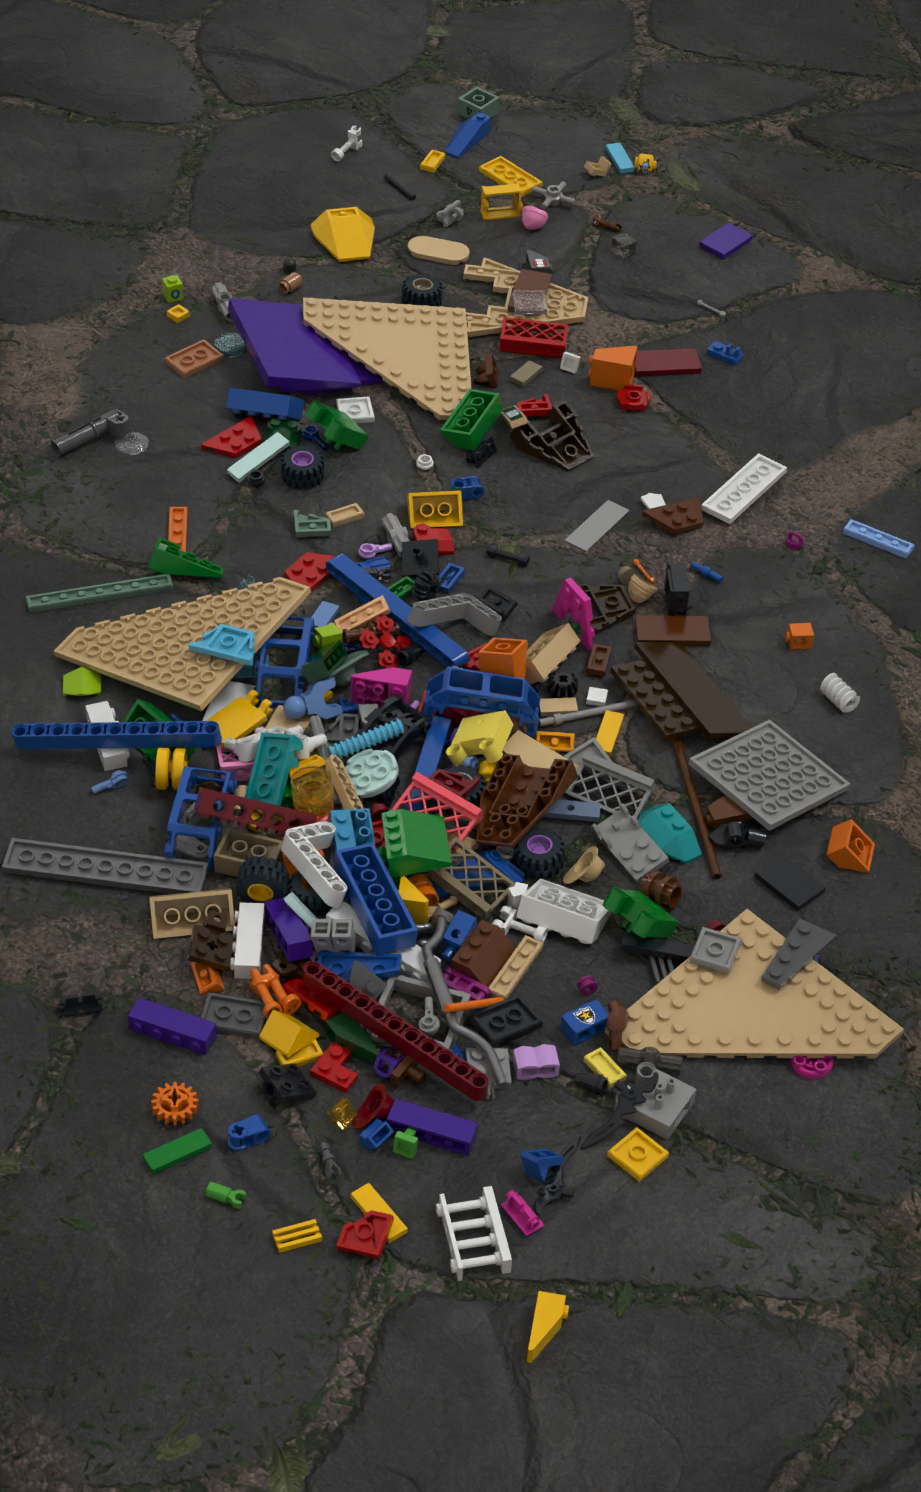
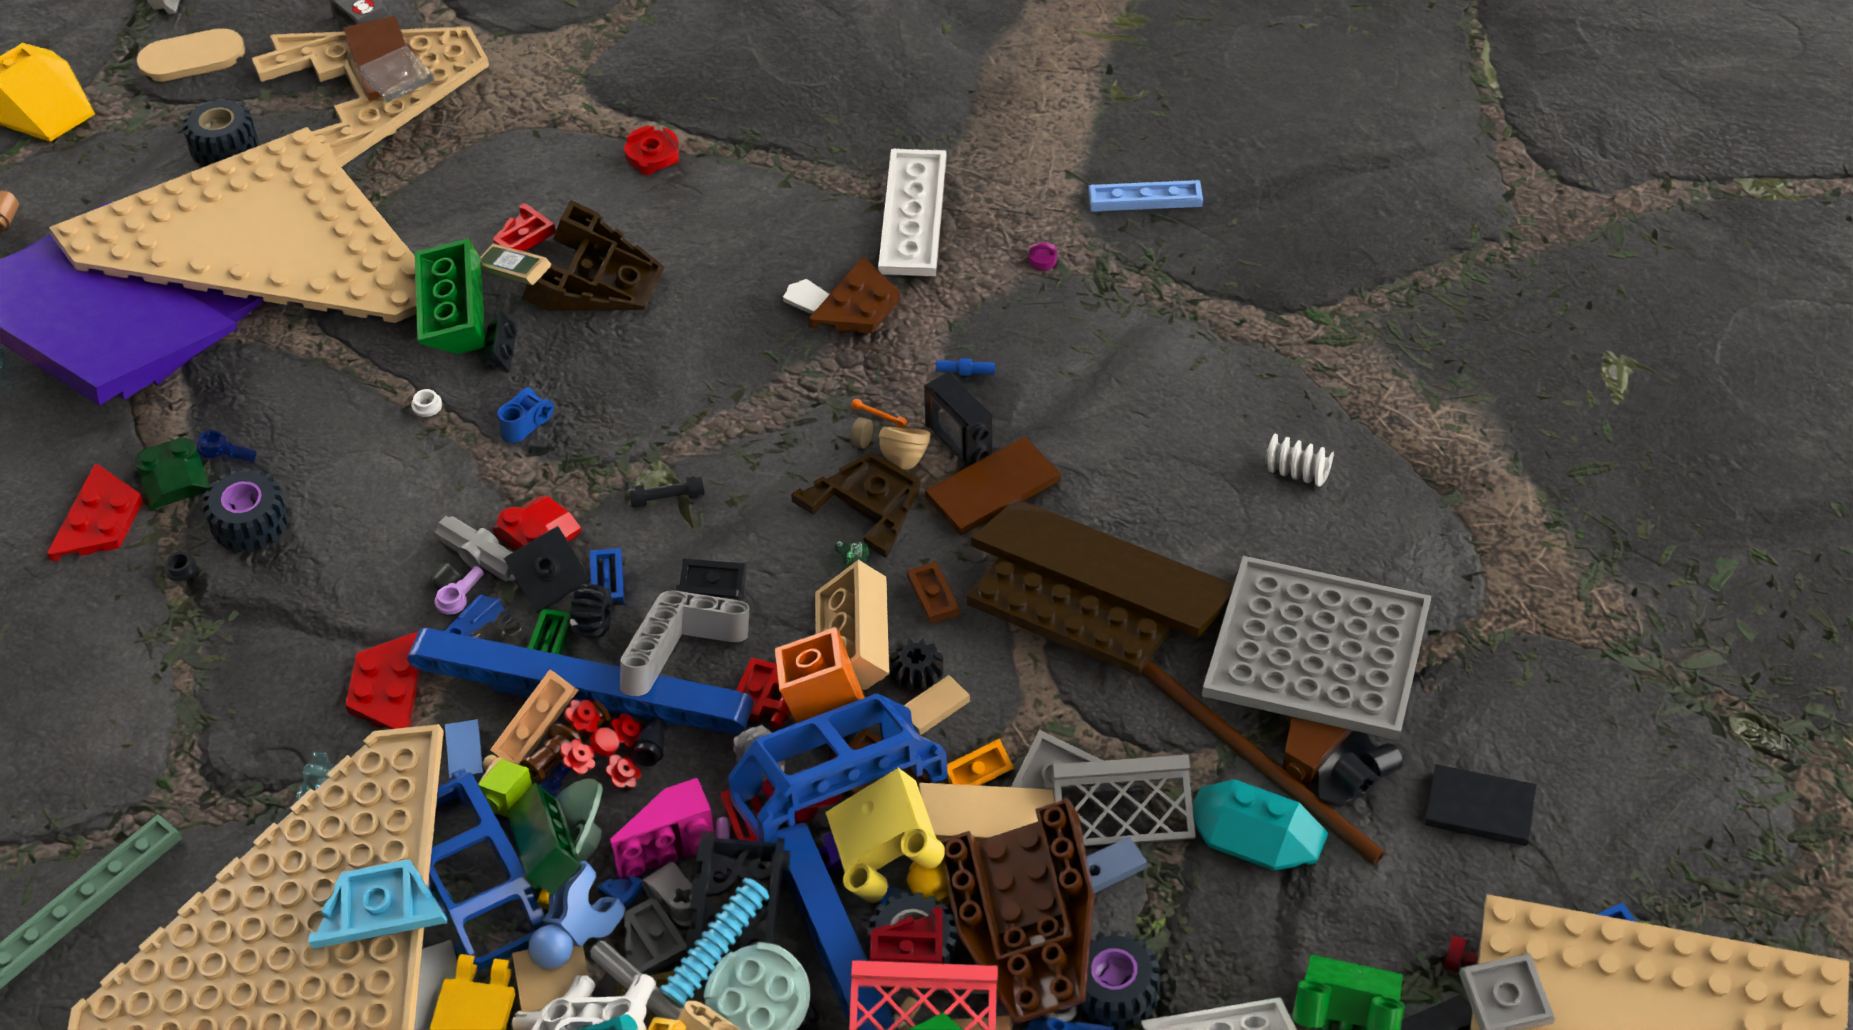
camera: 30 degrees left, 5 degrees up
green wedge [147,537,224,578] -> none
orange tile [168,507,188,552] -> none
blue wedge [226,388,304,420] -> none
light aqua tile [227,432,290,482] -> none
sand green wing [293,510,331,537] -> none
green piece [305,400,369,451] -> none
tan tile [325,503,364,528] -> none
white tile [336,397,375,424] -> none
yellow slope [407,491,463,529] -> none
medium blue plate [463,756,486,770] -> none
reddish brown tile [473,353,498,387] -> none
red fence [499,317,568,358] -> none
dark tan tile [510,361,543,387] -> none
light grey bar [538,700,638,727] -> none
dark pink wing [552,577,595,653] -> none
white tile [560,352,580,374] -> none
tan piece [563,846,605,884] -> none
light grey sticker [565,500,630,551] -> none
white tile [586,687,608,706] -> none
orange slope [588,346,638,390] -> none
light grey hinge [591,803,670,884] -> none
yellow tile [596,710,624,757] -> none
dark red tile [635,348,702,376] -> none
reddish brown piece [639,871,682,910] -> none
blue plate [707,341,743,365] -> none
dark grey wing [761,919,837,990] -> none
orange brick [785,623,814,650] -> none
orange slope [827,819,875,873] -> none

